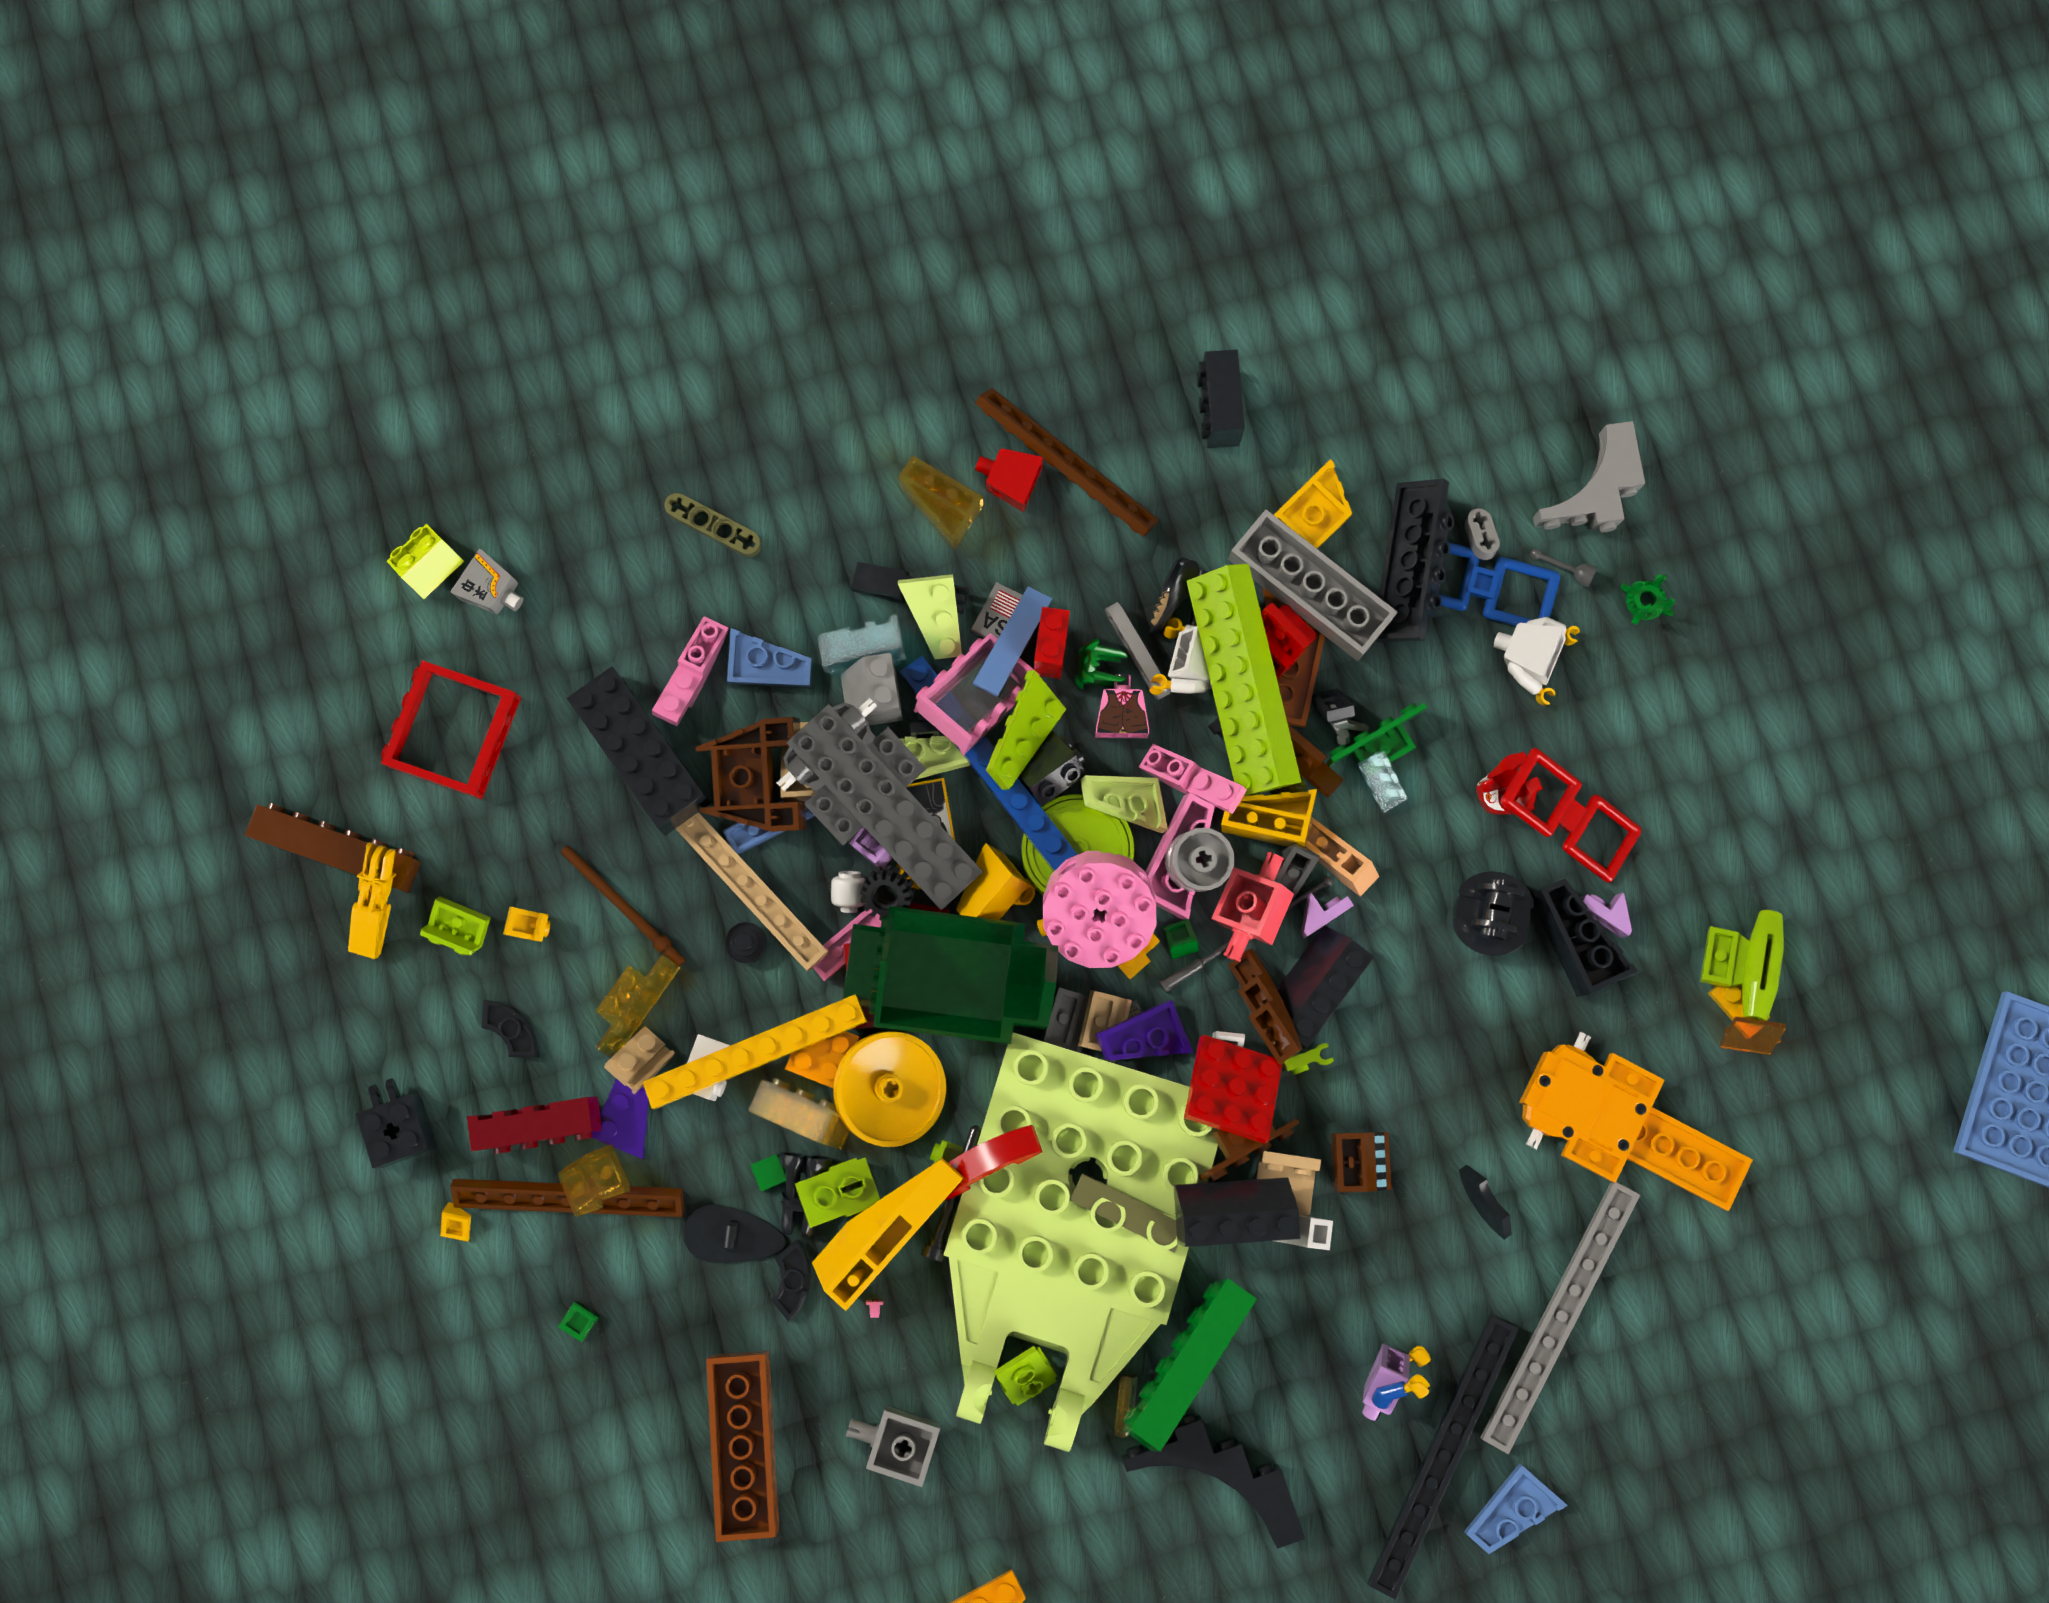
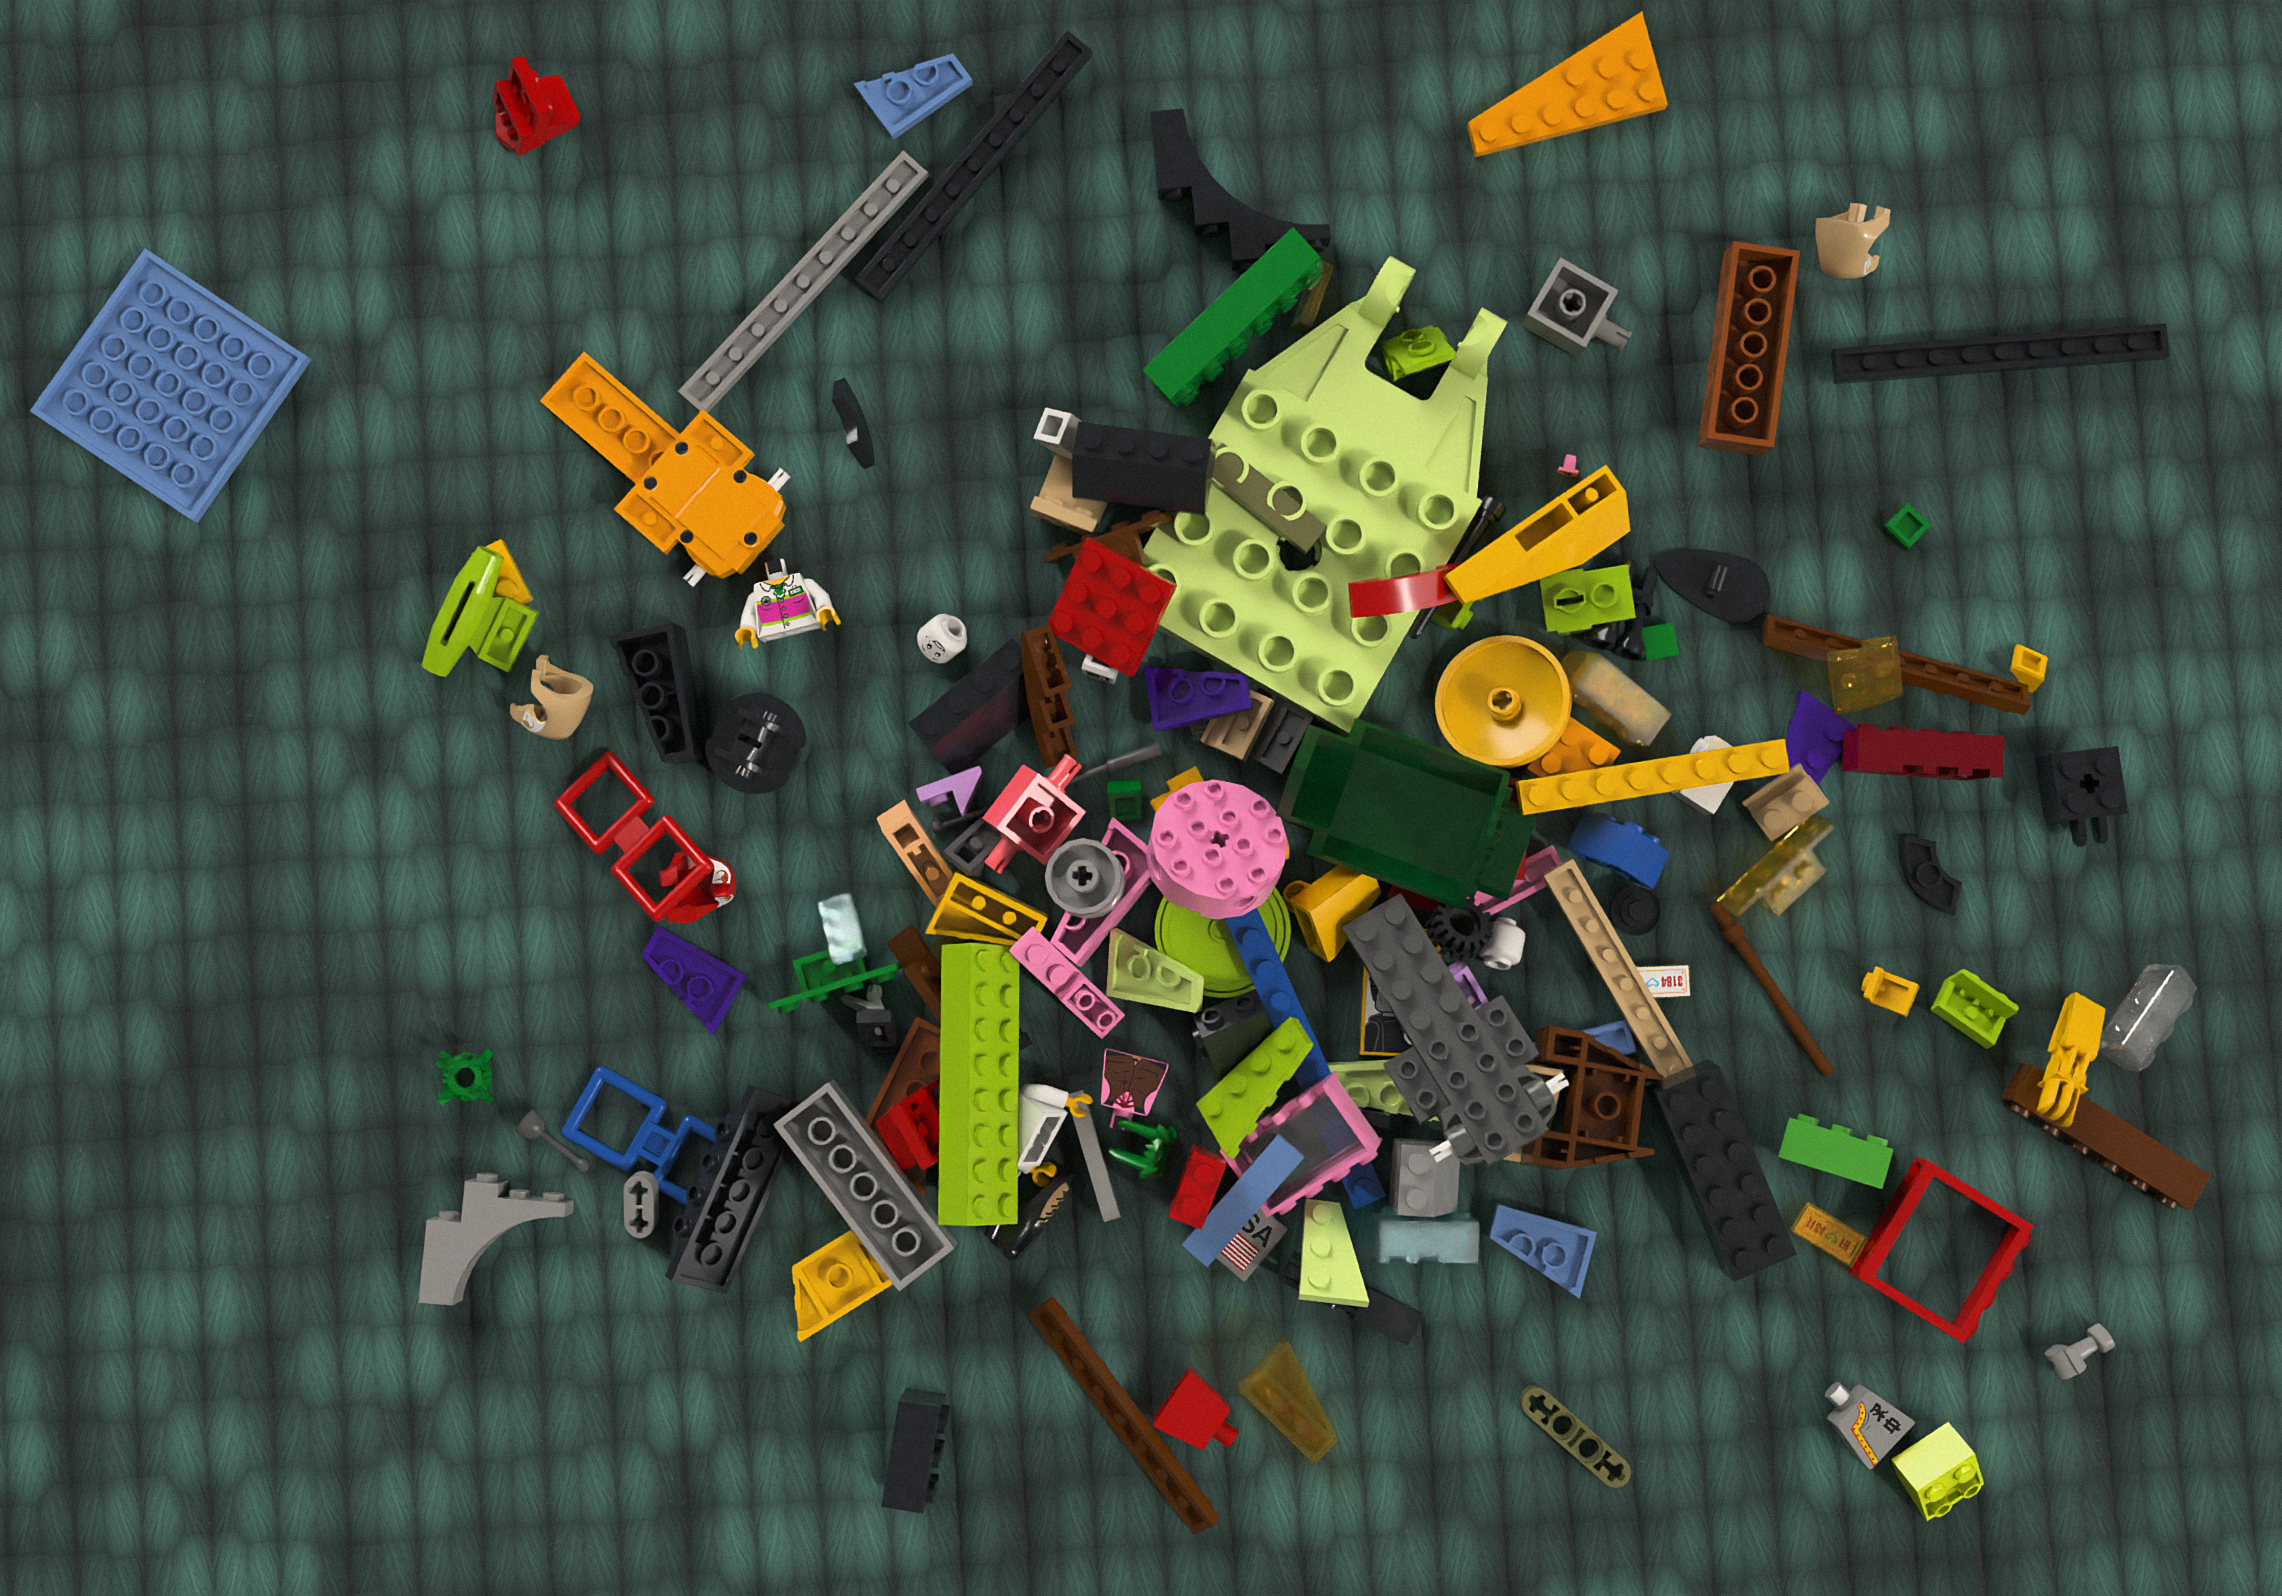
camera: 165 degrees left, 5 degrees up
bright pink slope [652,616,729,726] -> none
black tile [771,1239,811,1322] -> none
lime plate [1282,1043,1334,1075] -> none
reddish brown slope [1331,1132,1392,1192] -> none
torso [1362,1344,1431,1421] -> none
white torso [1494,617,1580,705] -> none
lavender slope [1580,892,1632,938] -> none
clear orange piece [1720,1016,1786,1055] -> none
none -> red piece [492,56,580,157]
none -> tan piece [510,655,593,740]
none -> dark purple wing [641,926,748,1035]
none -> torso [735,559,841,650]
none -> white head [917,614,967,663]
none -> blue brick [1566,812,1670,889]
none -> white tile [1636,963,1692,999]
none -> bright green wedge [1778,1113,1894,1189]
none -> clear yellow tile [1790,1202,1869,1267]
none -> tan piece [1815,203,1891,279]
none -> black plate [1831,323,2170,384]
none -> light grey leg [2045,1323,2115,1380]
none -> clear slope [2098,964,2198,1072]

